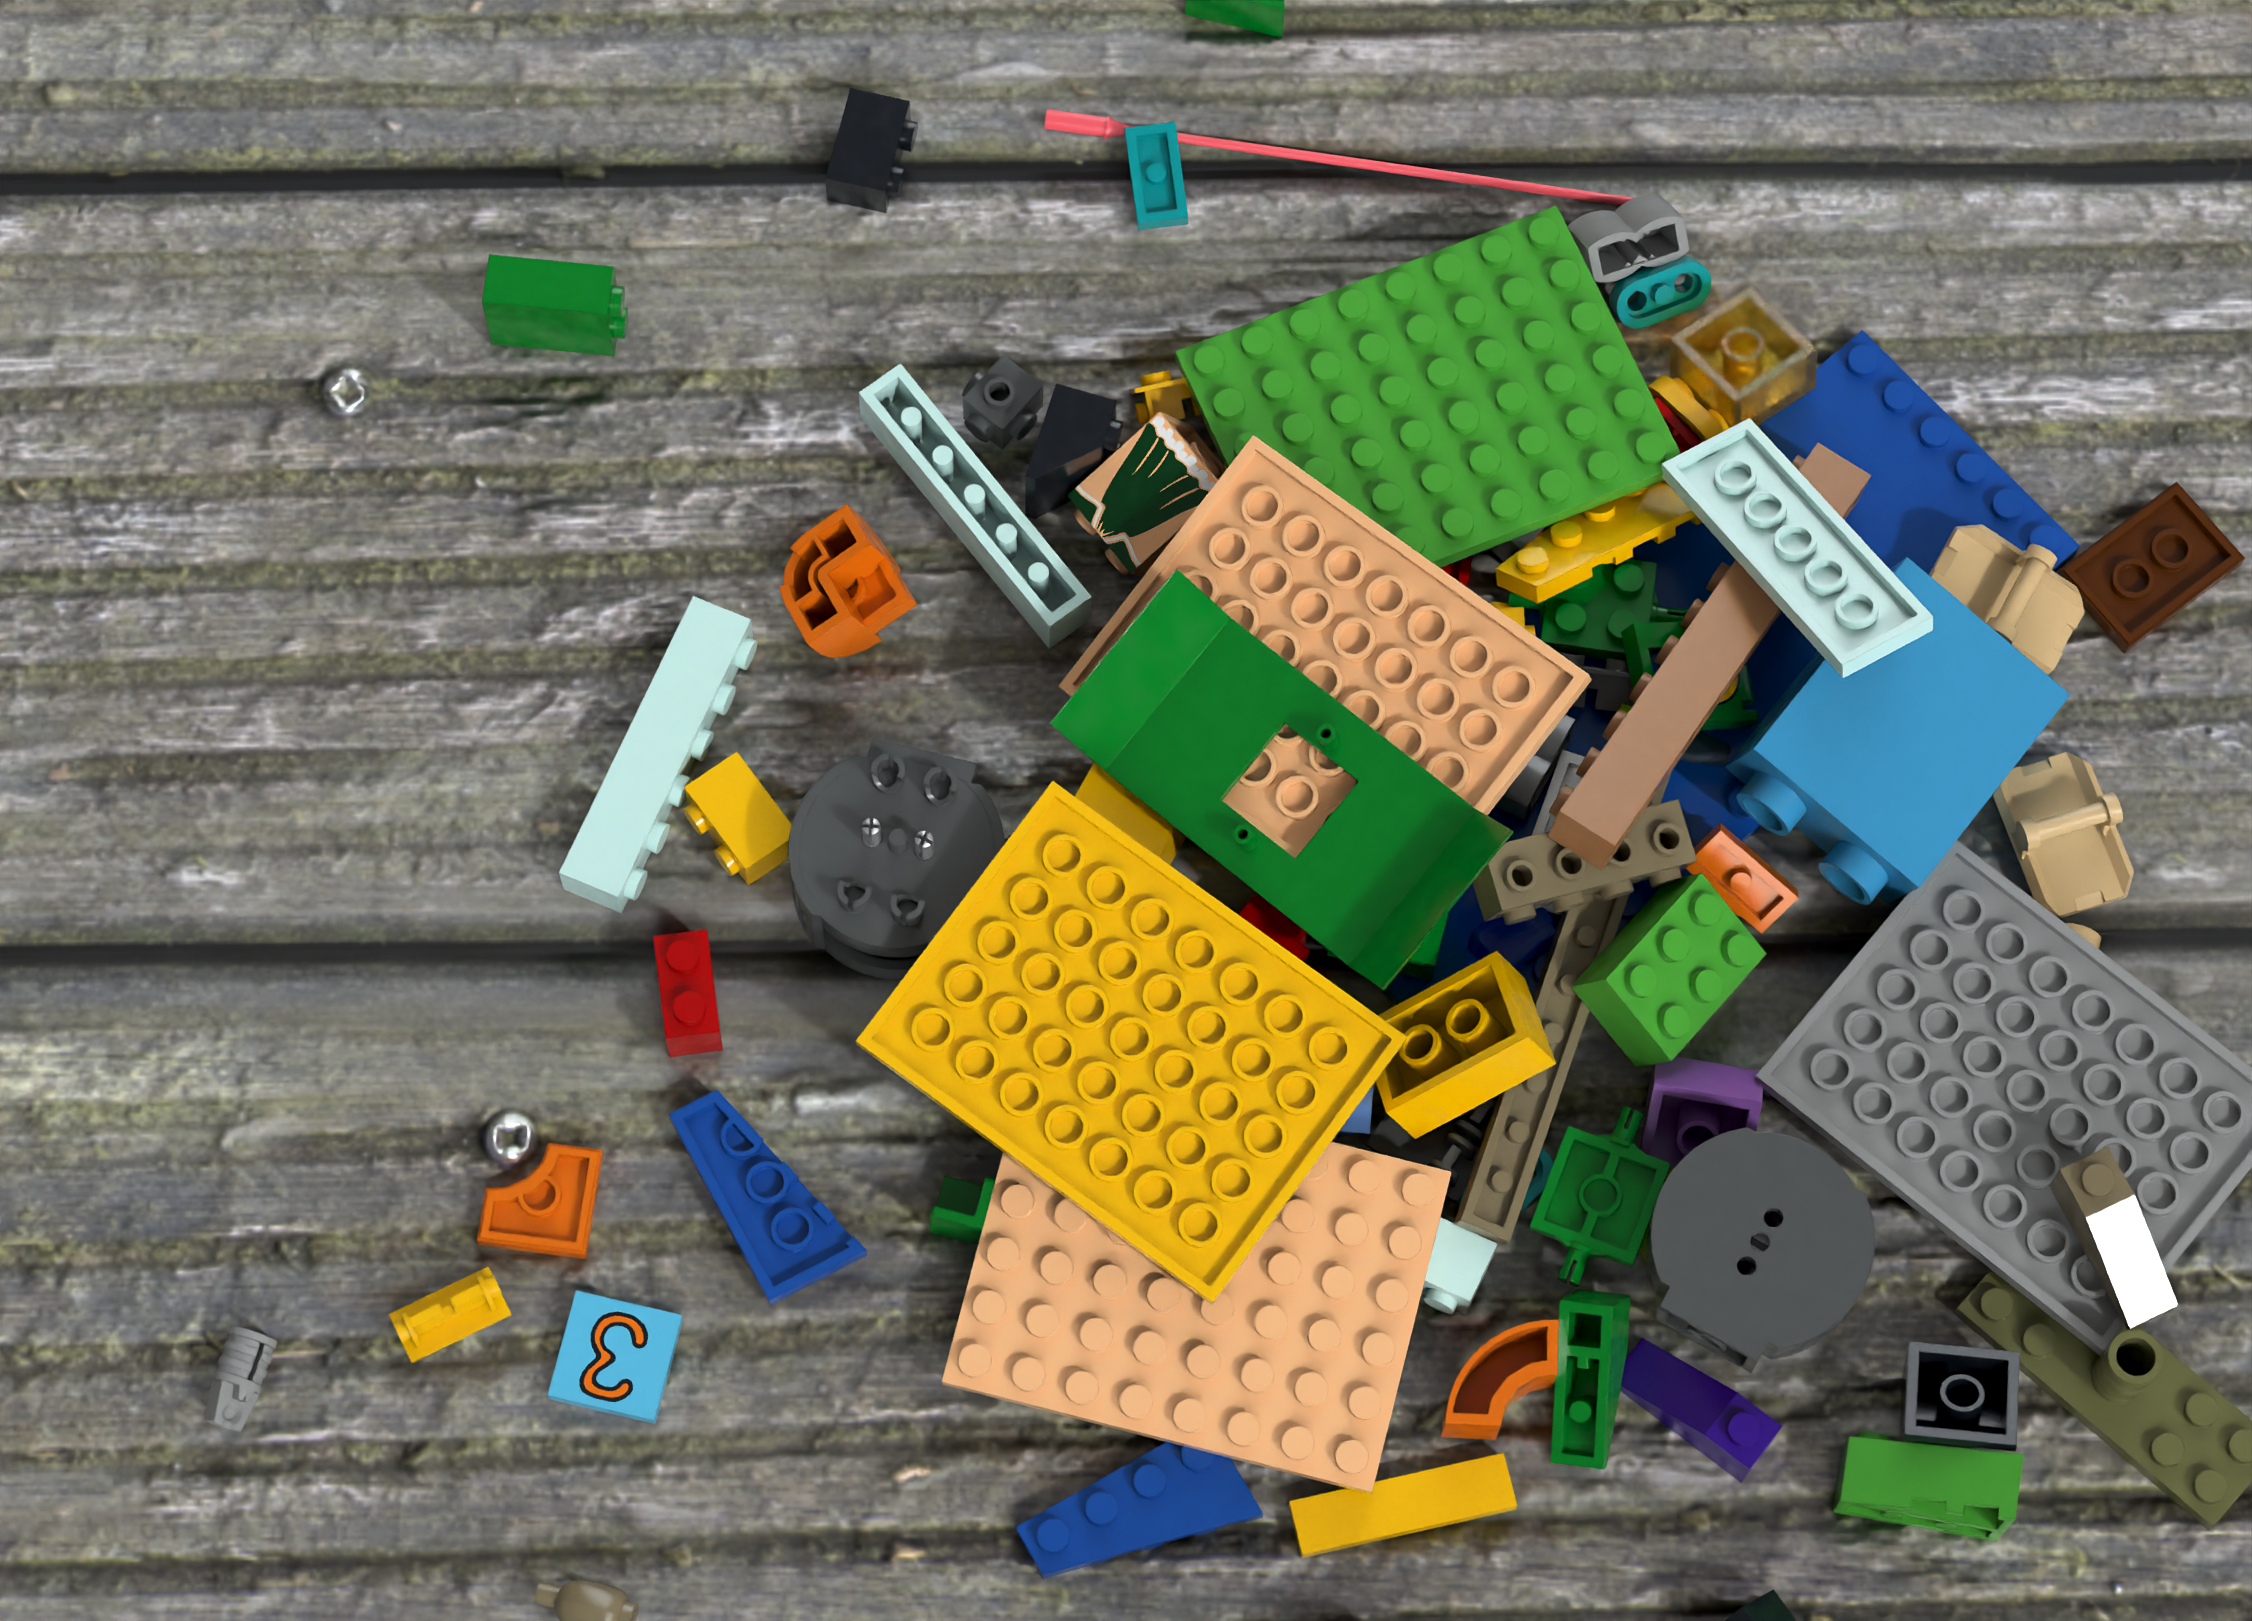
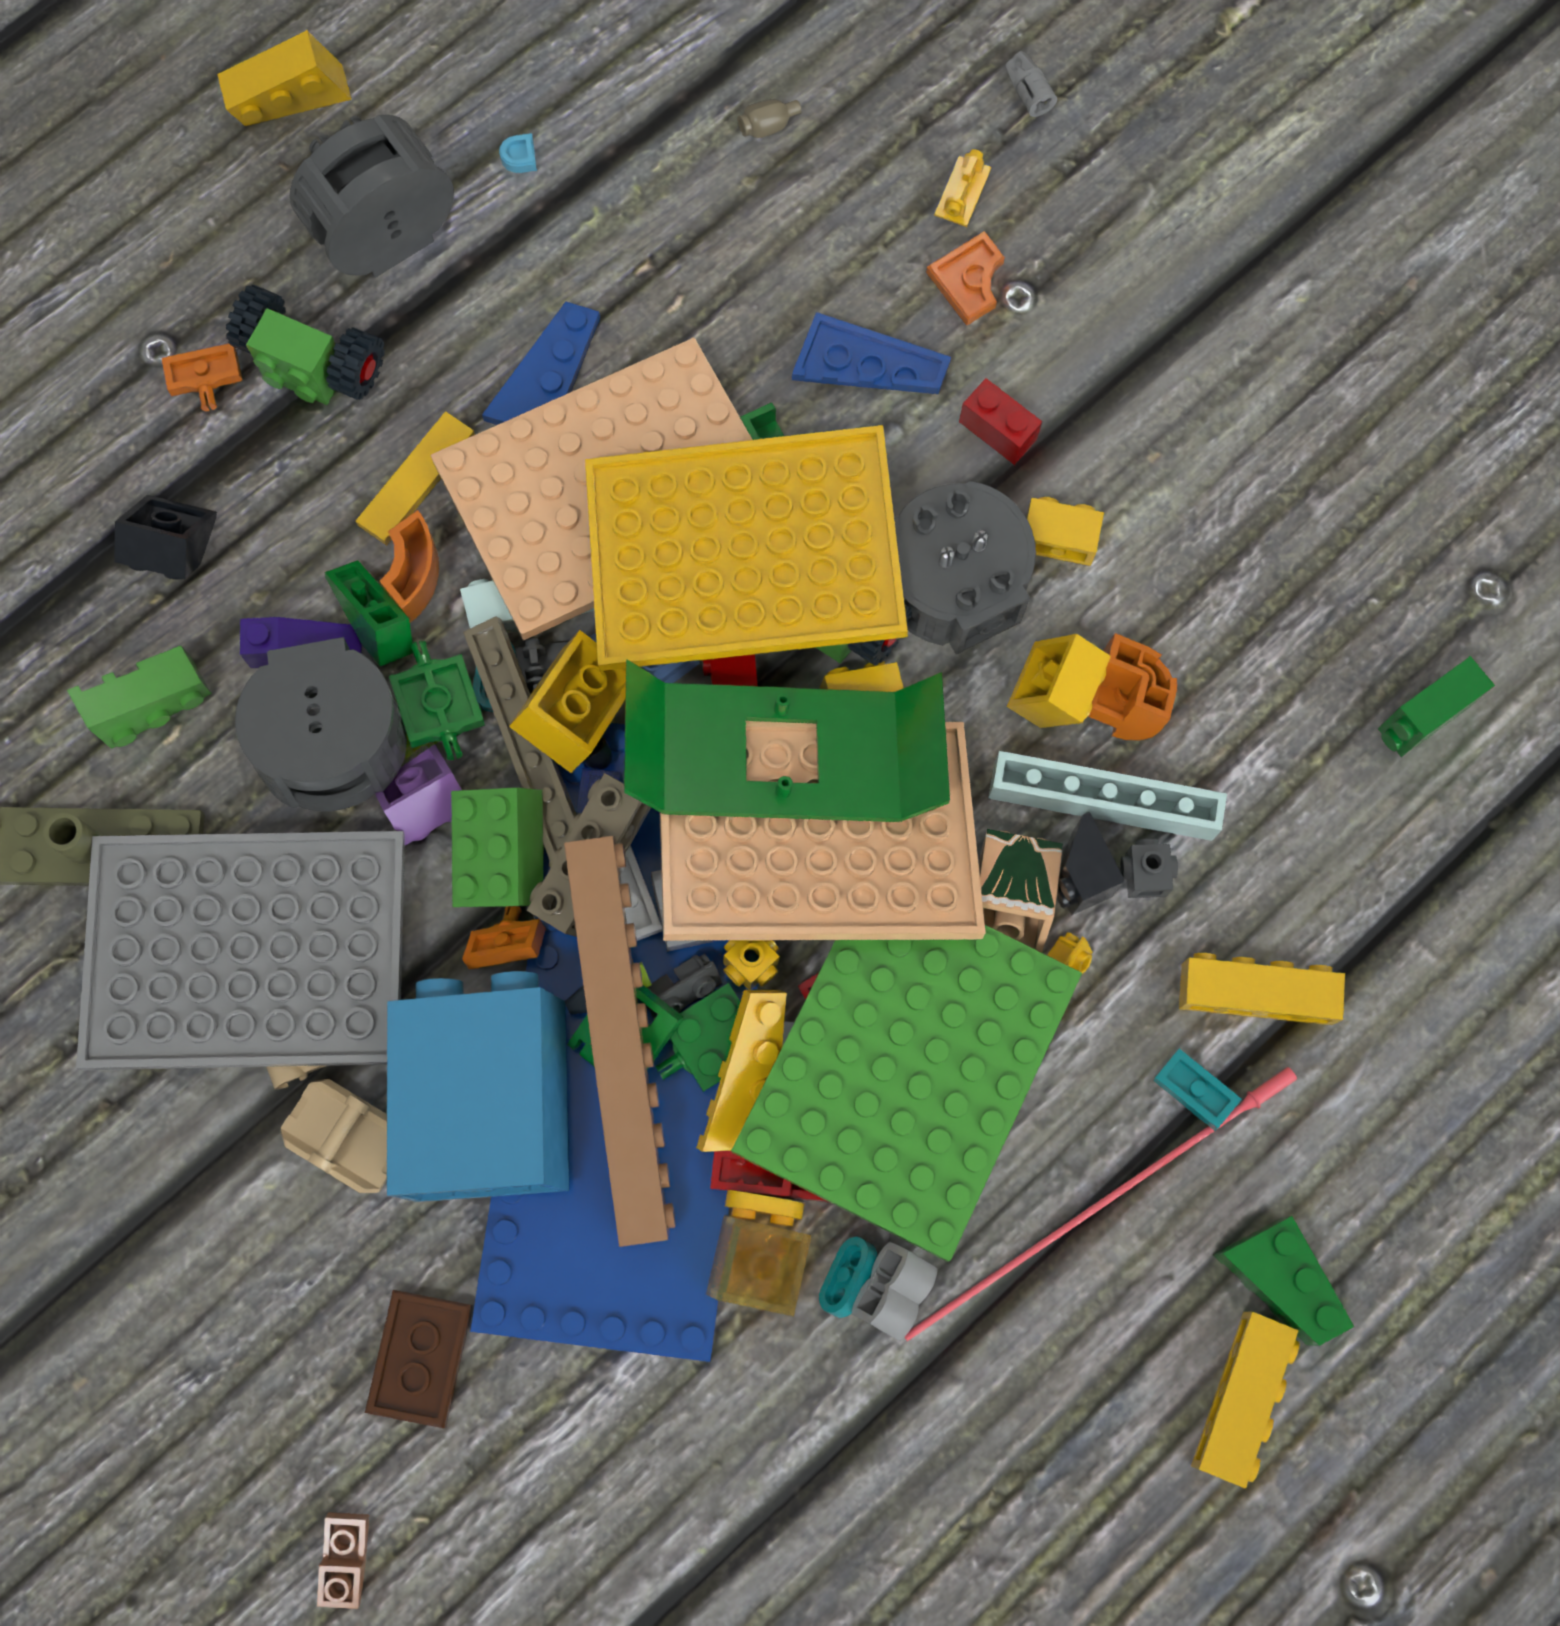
camera: 140 degrees right, 5 degrees up
medium azure tile [547,1290,683,1424] -> none
light aqua brick [559,596,758,913] -> none
black brick [825,88,918,213] -> none
light aqua plate [1662,418,1933,678] -> none
black slope [1900,1341,2020,1451] -> none
tan shield [1929,524,2084,675] -> none
slope [2049,1147,2178,1330] -> none
none -> yellow brick [1006,634,1111,728]
none -> yellow brick [1179,953,1345,1025]

